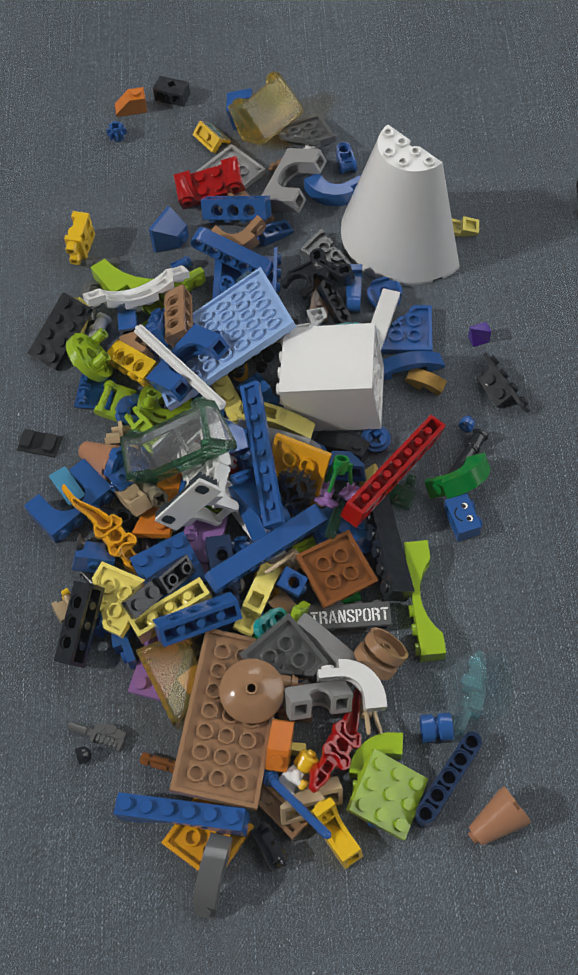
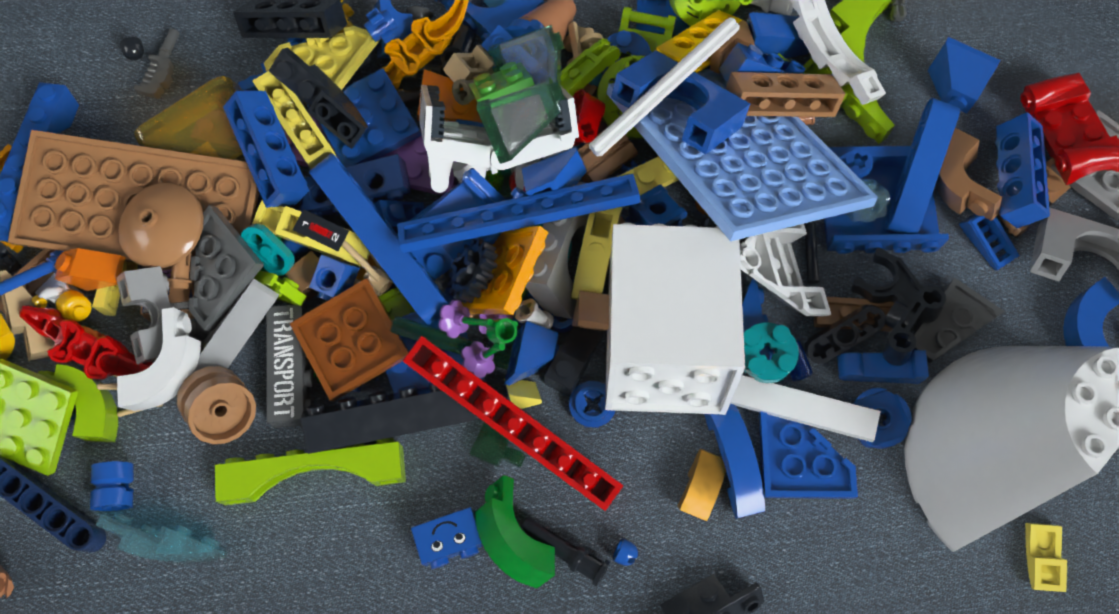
camera: 85 degrees right, 10 degrees up
dark orange axle [139,752,176,773] -> none
blue pin [170,256,193,269] -> none
dark purple slope [468,322,491,347] -> none
none -> black sticker [293,209,349,251]
none -> blue gear [364,8,398,44]
none -> bright green plate [469,62,535,110]
none -> medium nougat slope [571,290,609,331]

